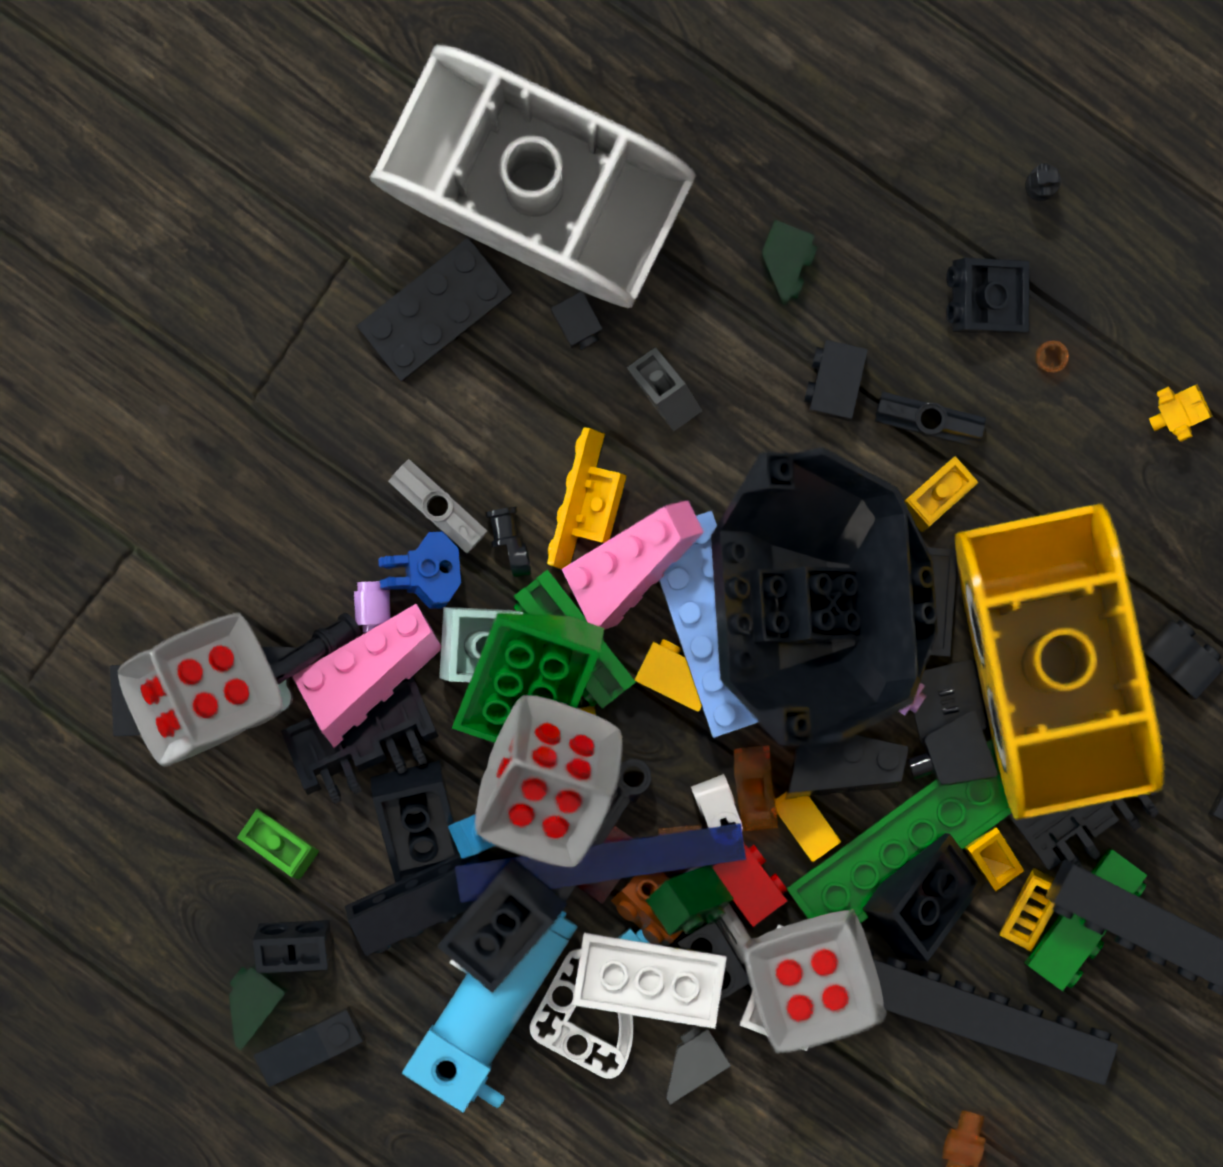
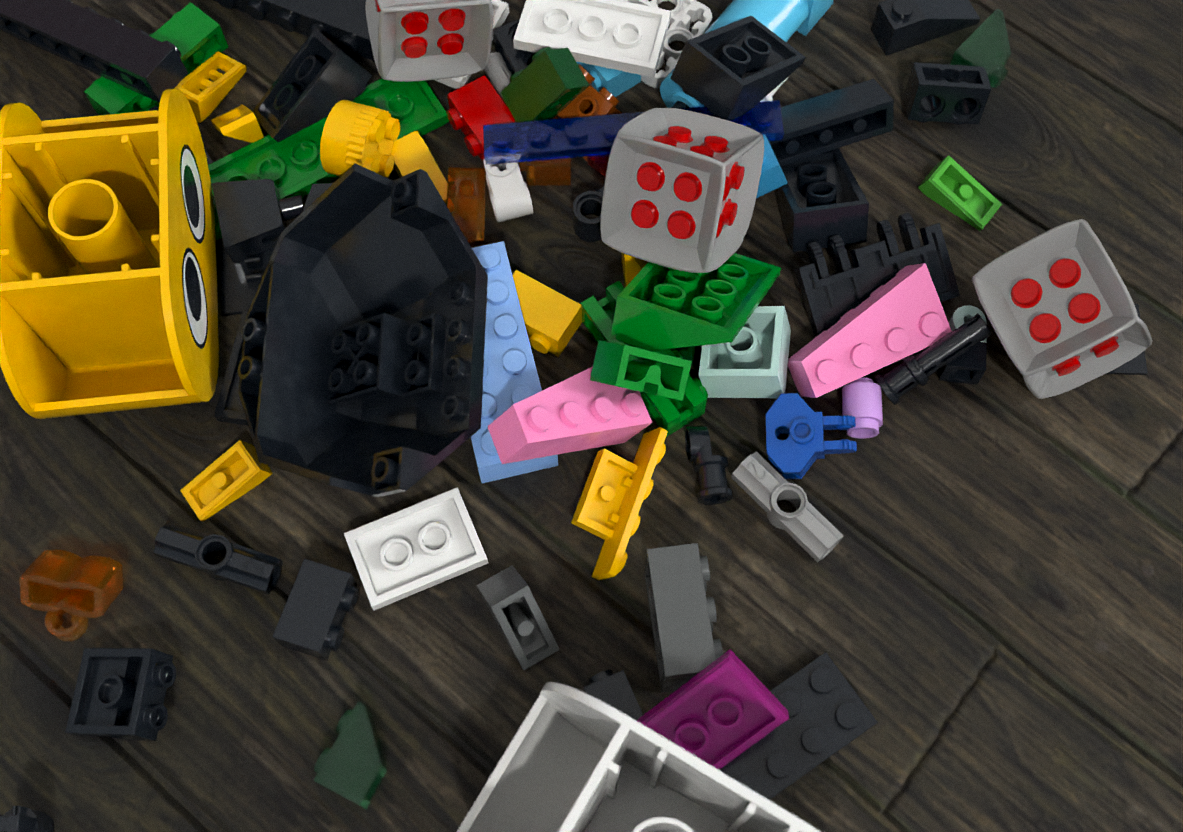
camera: 175 degrees left, 20 degrees down
none -> clear orange brick [19,549,123,618]
none -> yellow piece [320,100,401,177]
none -> white plate [344,487,488,610]
none -> green brick [590,341,692,401]
none -> magenta tile [636,649,789,770]
none -> dark grey brick [644,543,723,693]

